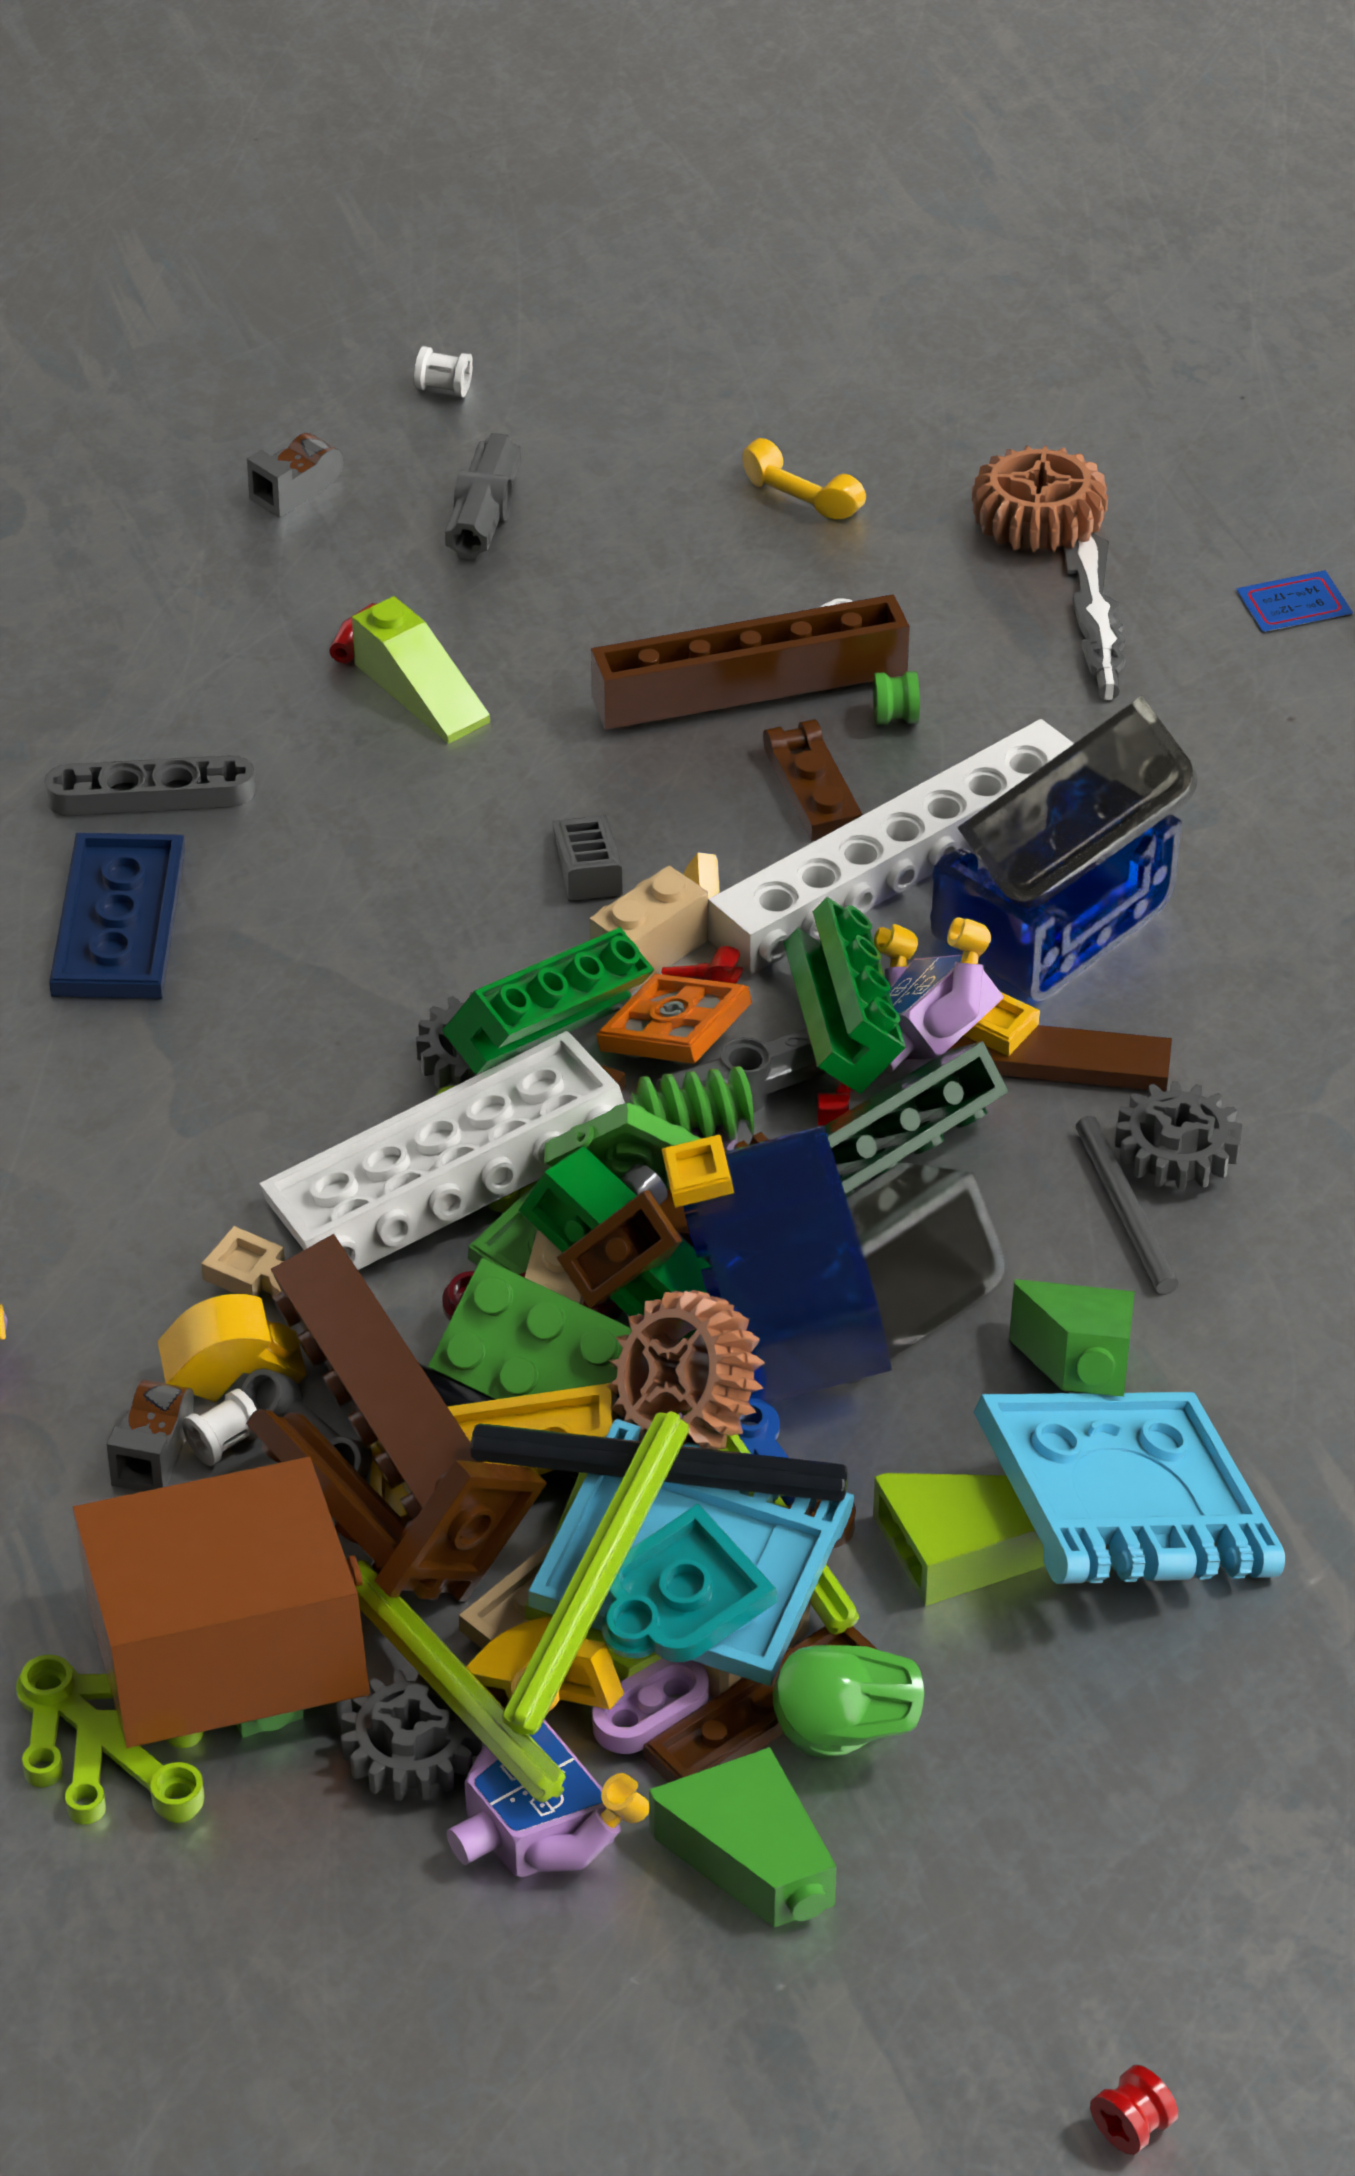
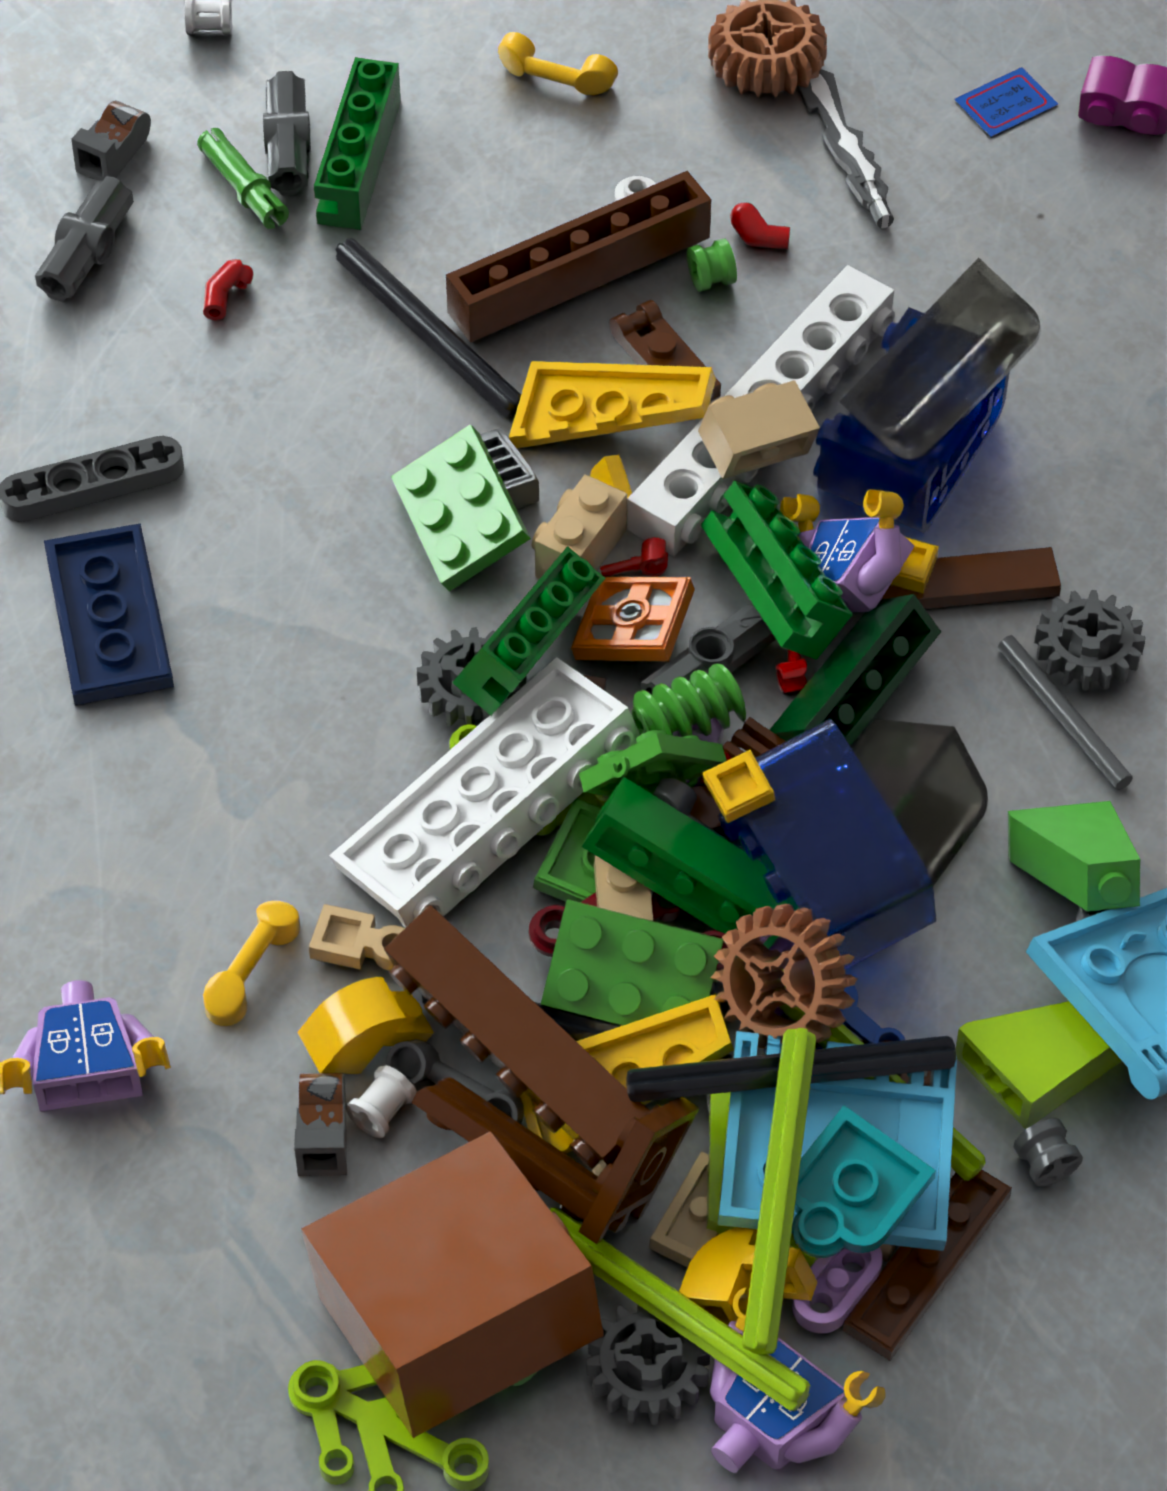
camera: 15 degrees left, 10 degrees up
lime slope [352,596,490,744] -> none
reddish brown slope [556,1190,682,1308] -> none
bright green slope [649,1747,836,1928] -> none
bright green helmet [772,1645,925,1758] -> none
none -> dark grey piece [35,176,134,302]
none -> bright green pin [197,128,289,229]
none -> yellow bar [203,900,300,1026]
none -> green brick [314,57,401,230]
none -> black axle [335,238,521,418]
none -> plate [391,424,531,592]
none -> yellow wing [509,361,716,448]
none -> tan brick [698,380,820,479]
none -> red arm [730,202,790,250]
none -> dark grey wheel [1013,1118,1083,1187]

